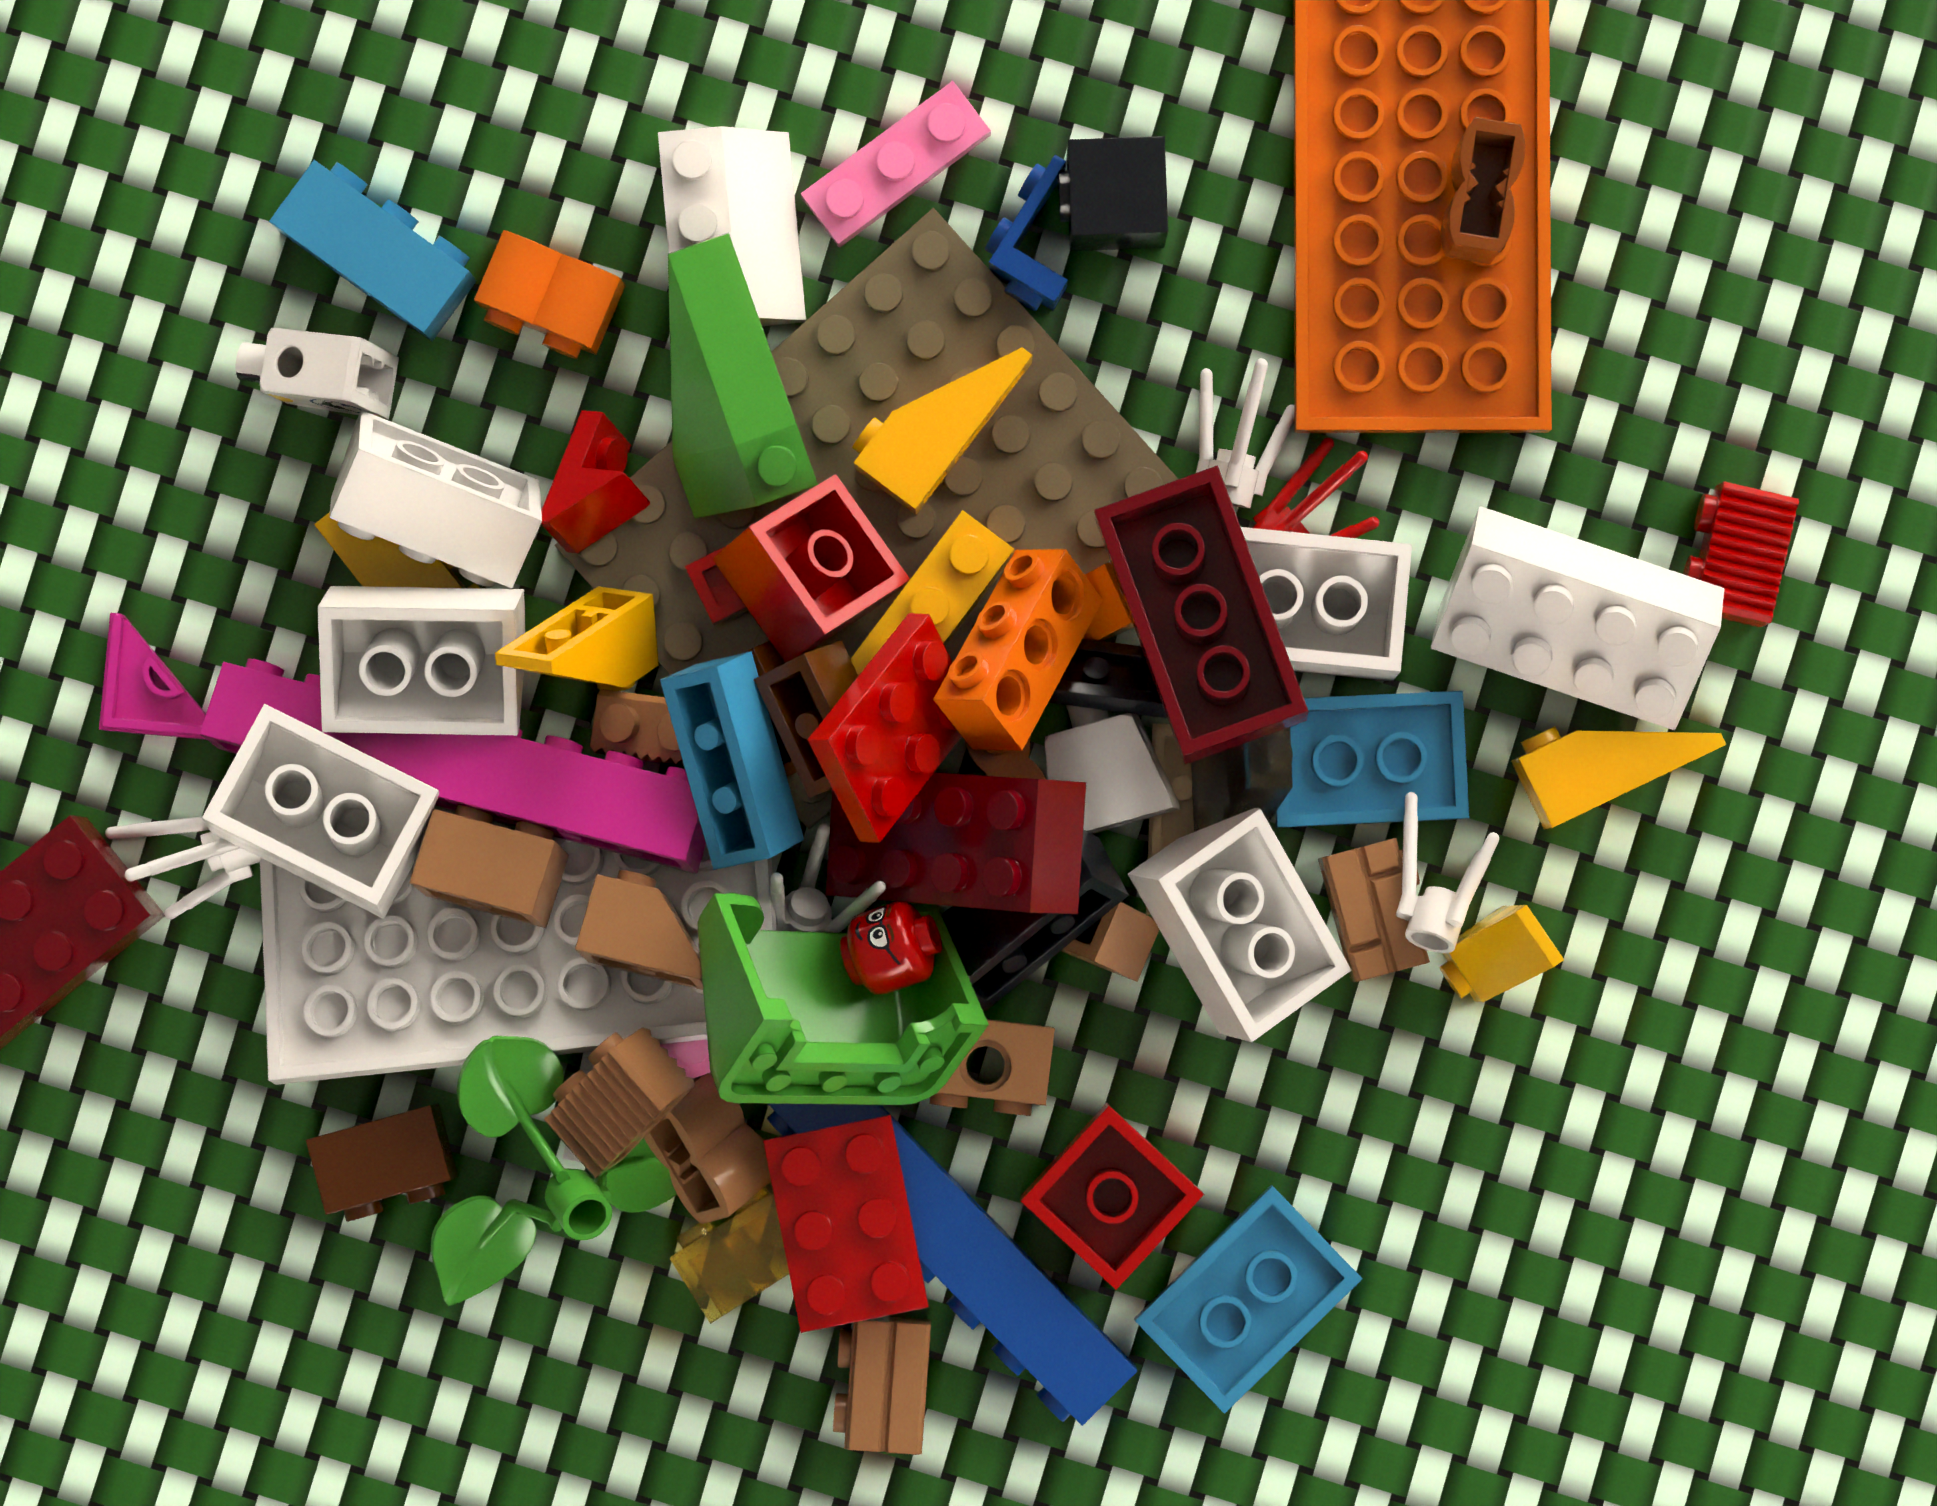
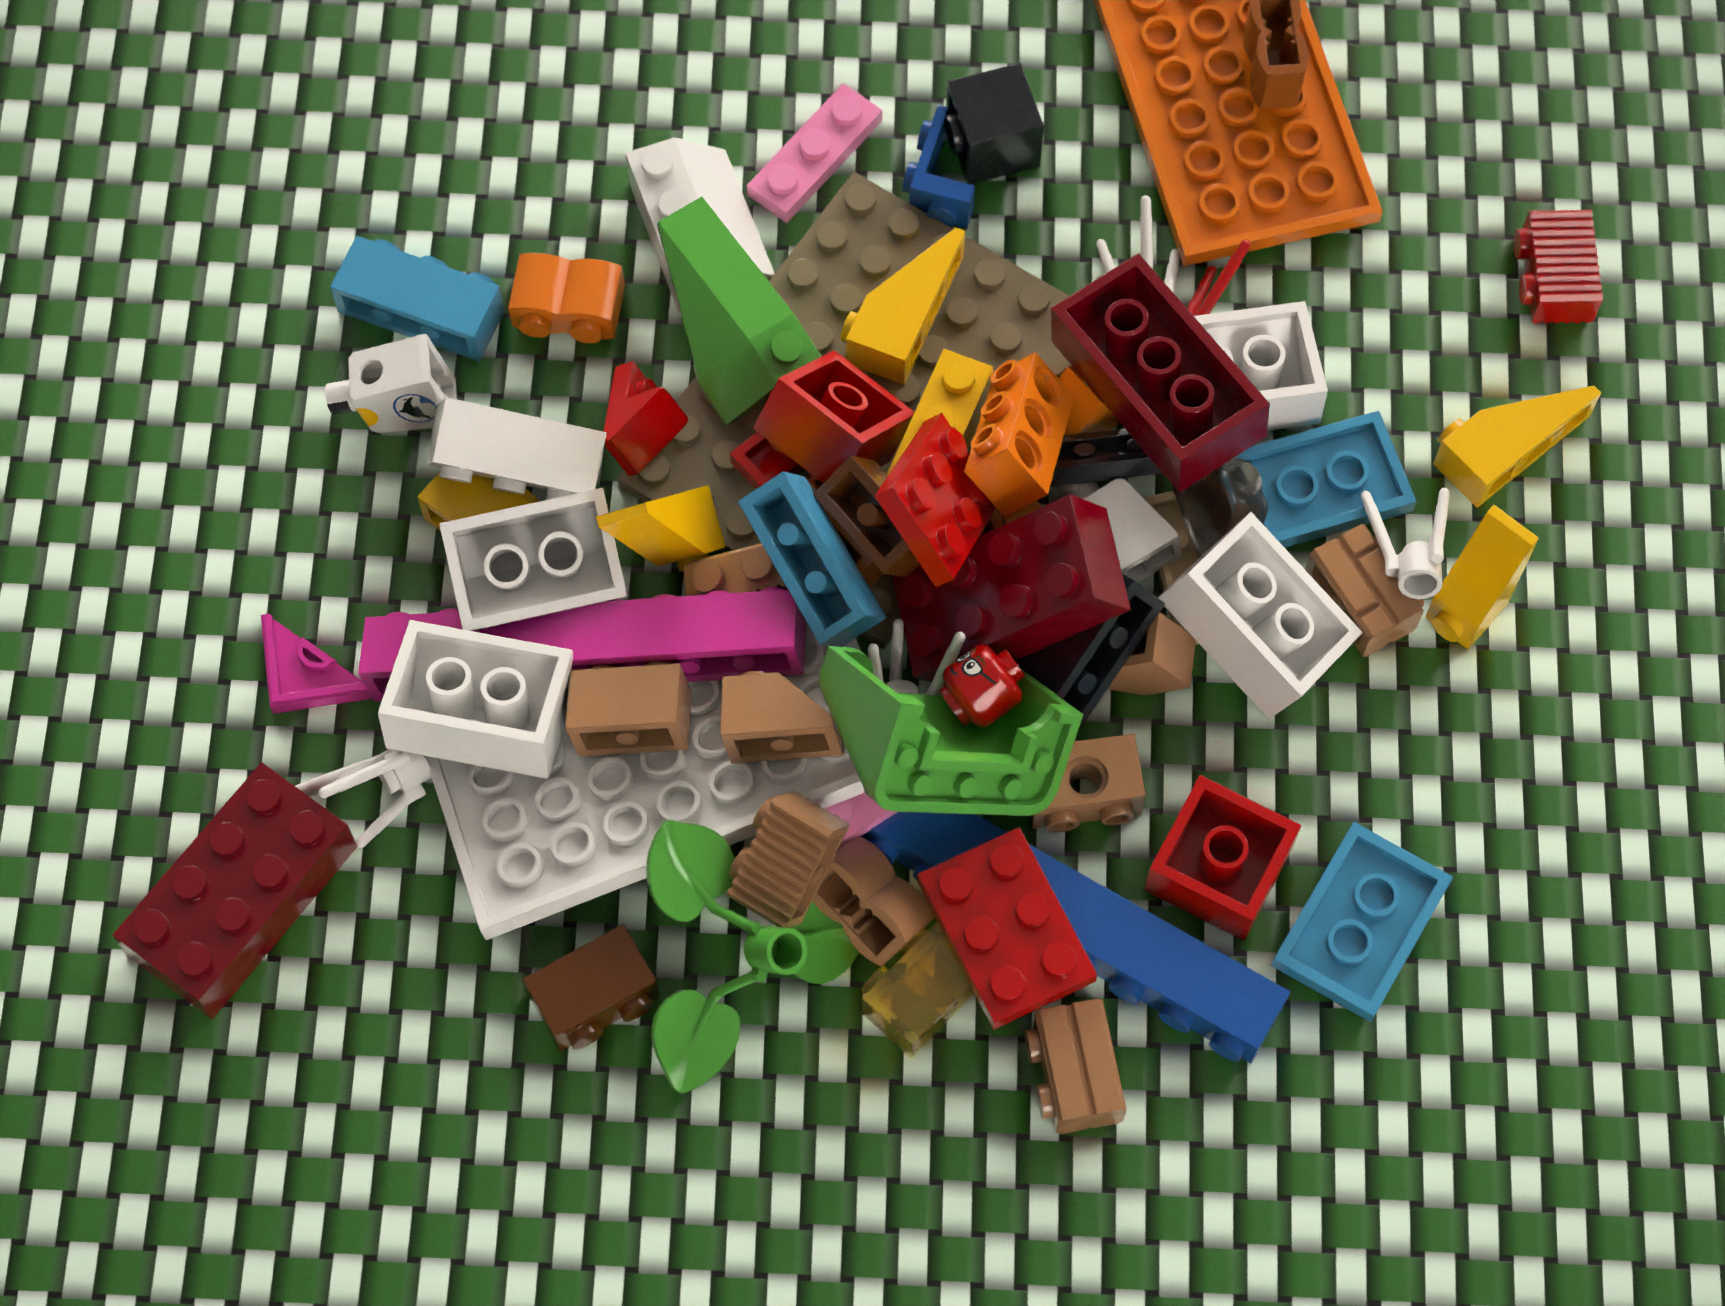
camera: 20 degrees left, 20 degrees down
white brick [1431,506,1724,731] -> none

